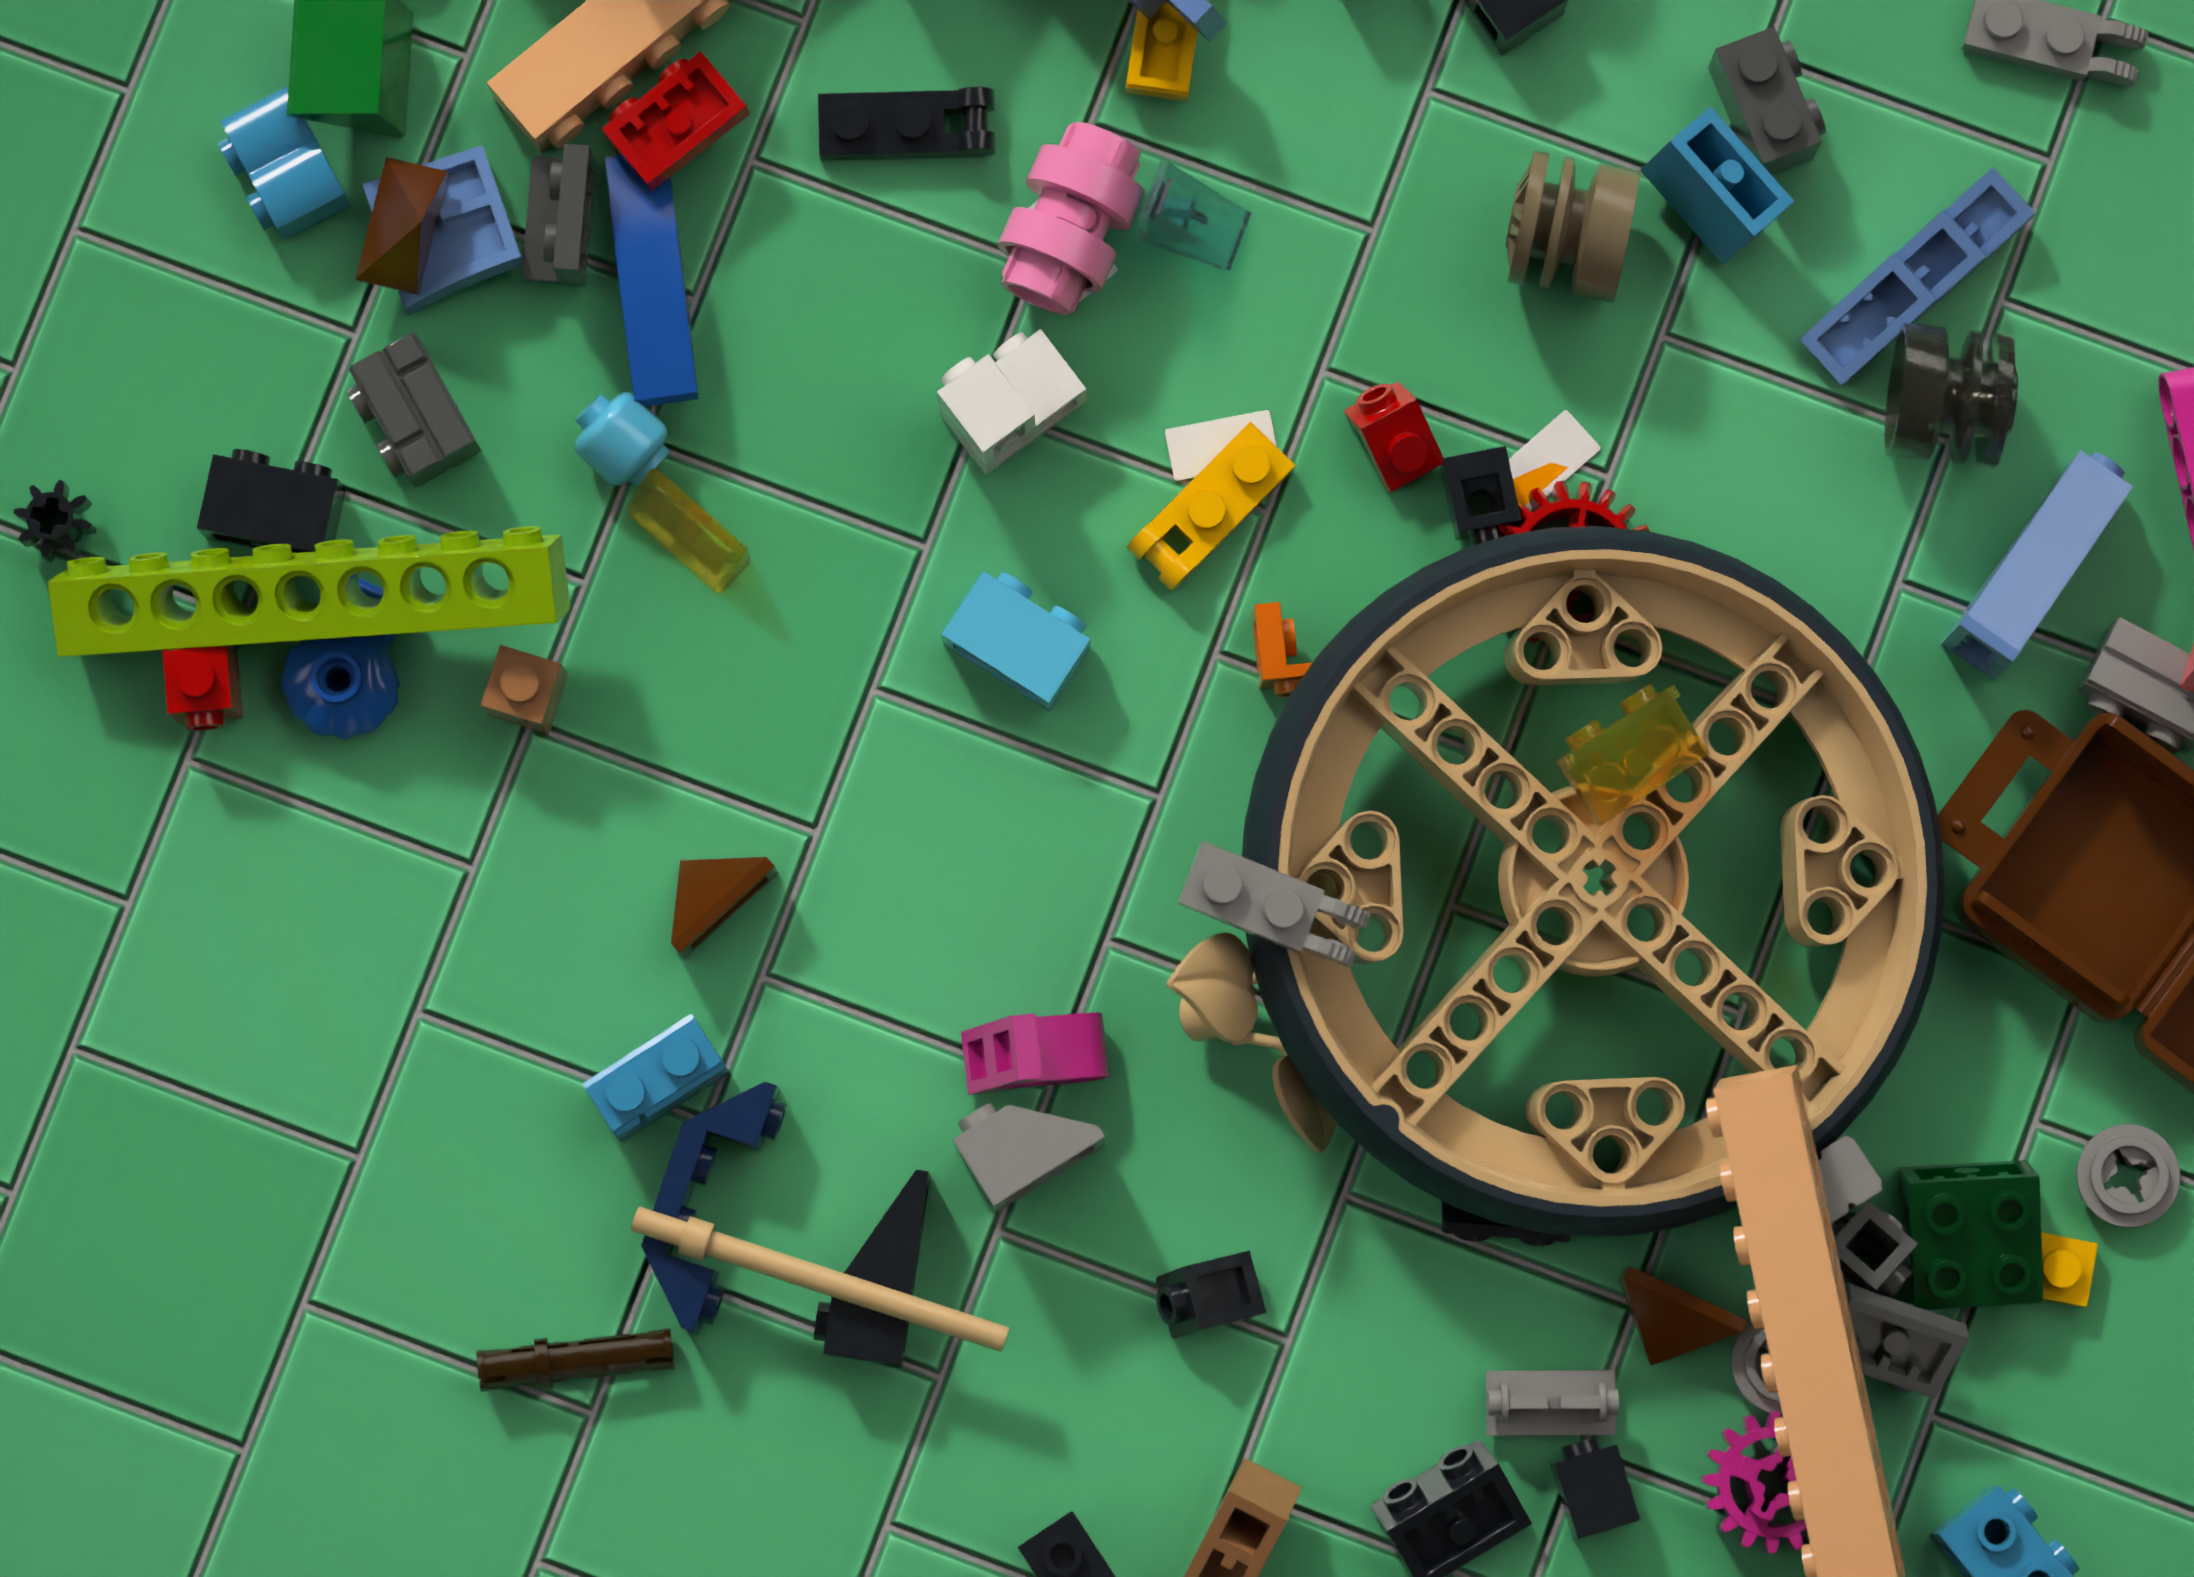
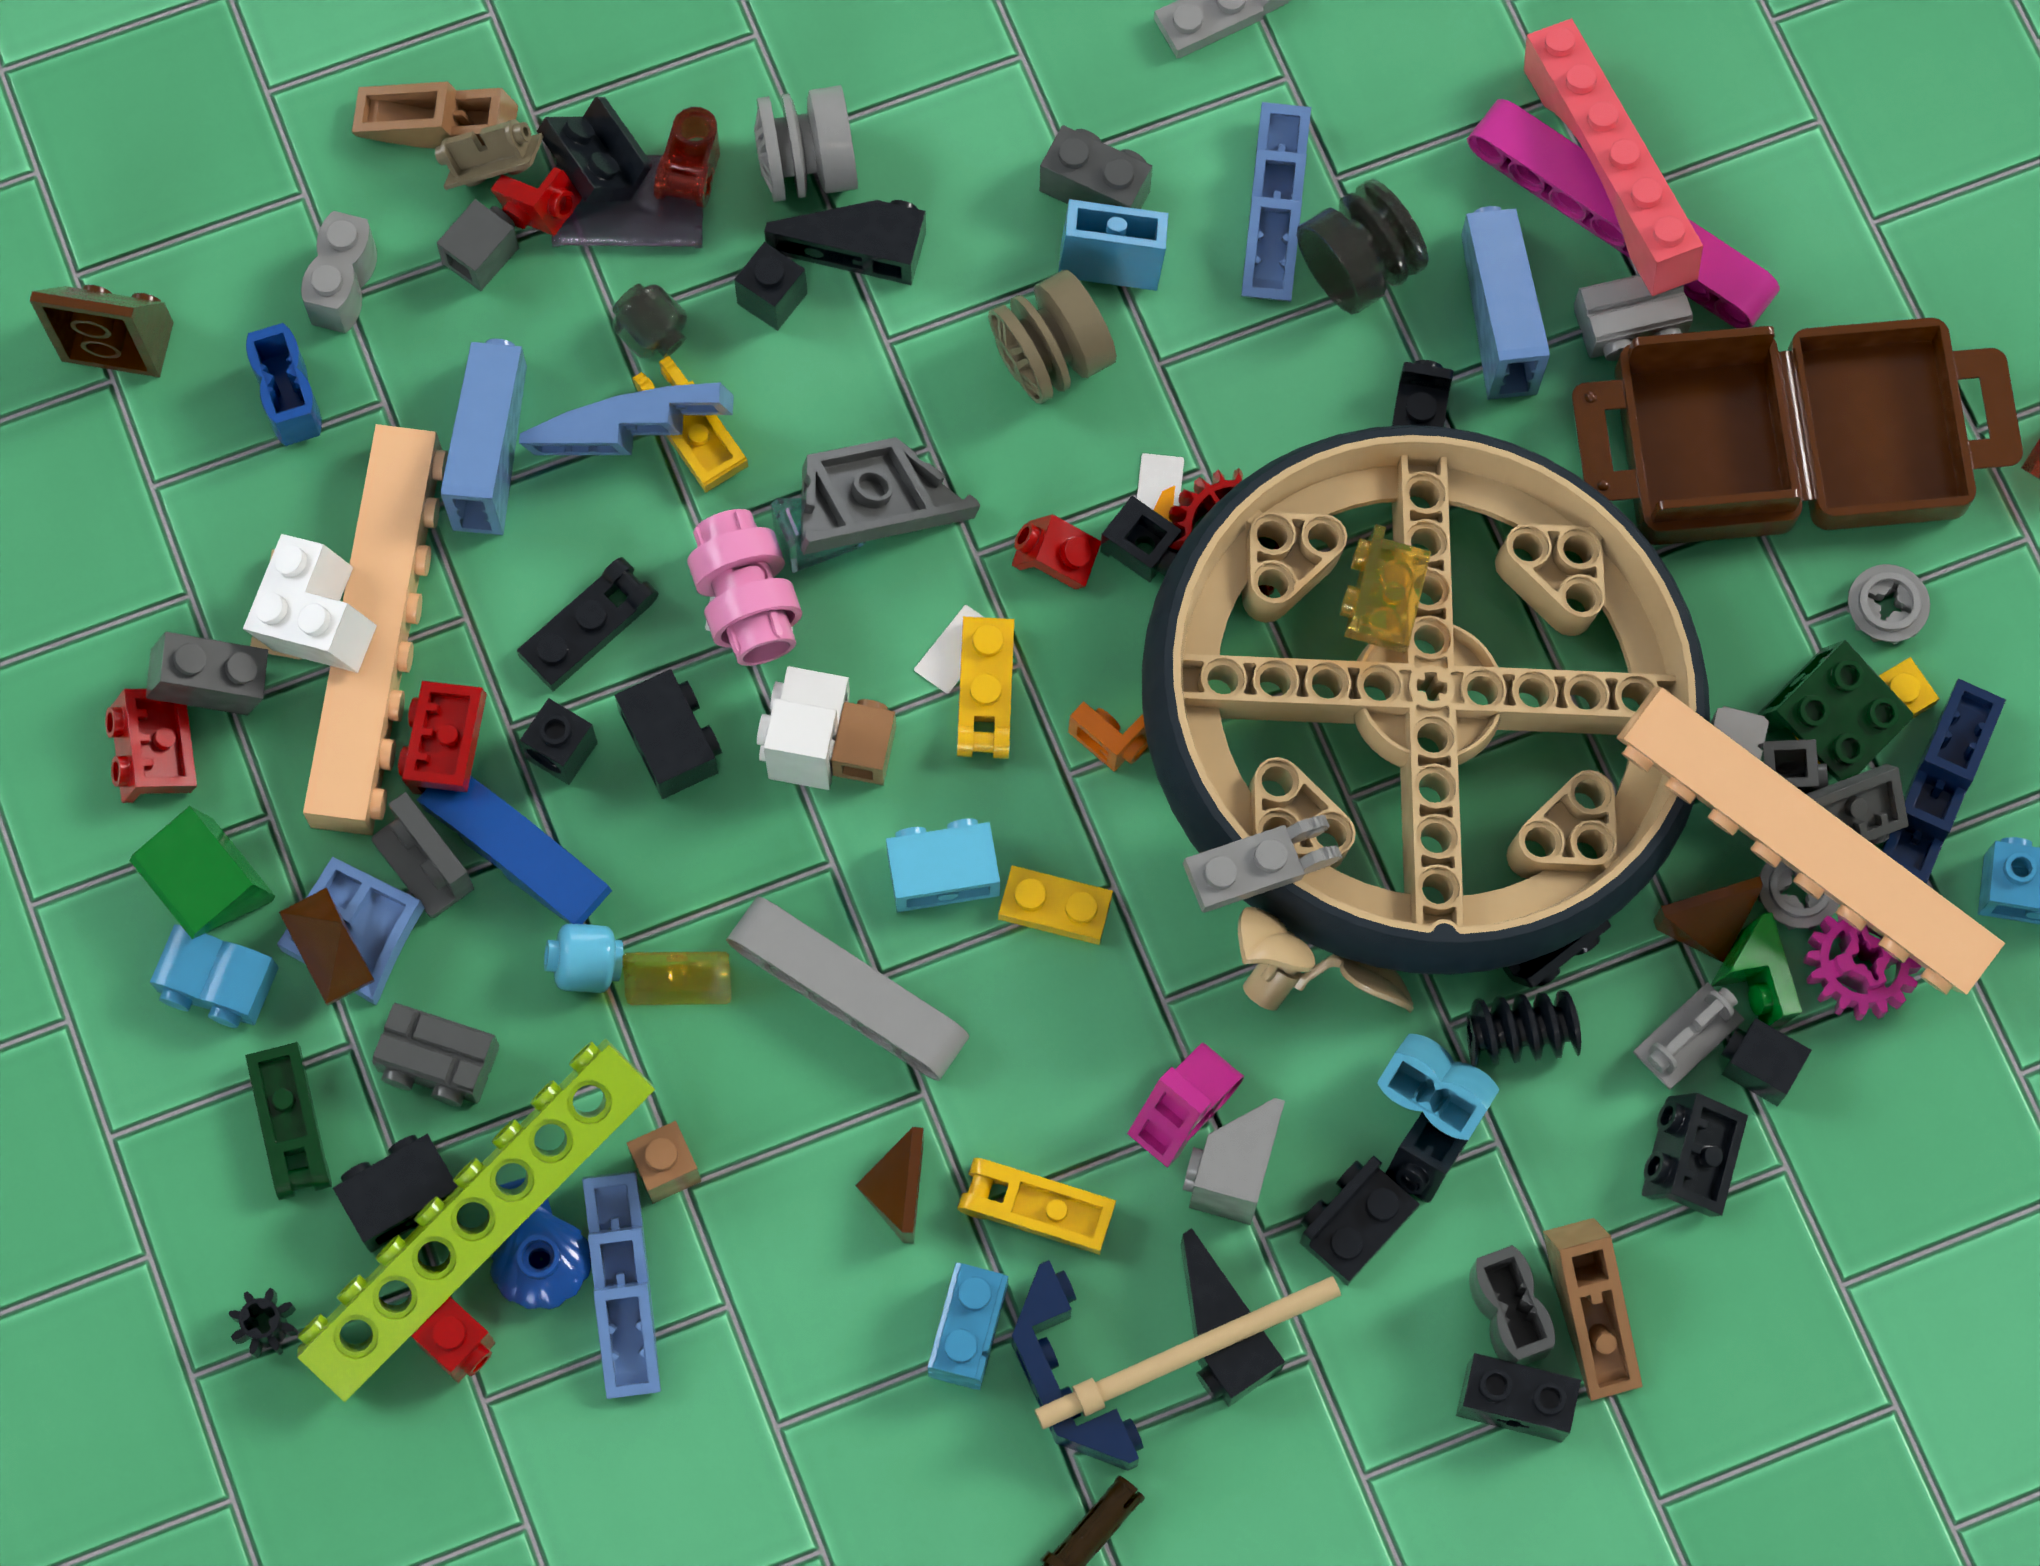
camera: 45 degrees left, 10 degrees down
none -> dark green plate [245,1042,332,1200]
none -> black brick [520,698,597,785]
none -> medium blue slope [582,1170,661,1399]
none -> black brick [614,669,722,799]
none -> light grey beam [726,896,970,1081]
none -> dark grey wing [801,437,980,555]
none -> medium nougat brick [831,699,896,786]
none -> yellow plate [957,1158,1116,1255]
none -> yellow plate [998,865,1113,945]
none -> black bracket [1299,1156,1420,1286]
none -> medium azure brick [1377,1034,1499,1140]
none -> black bracket [1392,360,1454,427]
none -> black piece [1467,990,1581,1067]
none -> dark grey brick [1469,1245,1555,1366]
none -> green slope [1711,912,1802,1029]
none -> dark blue slope [1881,678,2006,884]

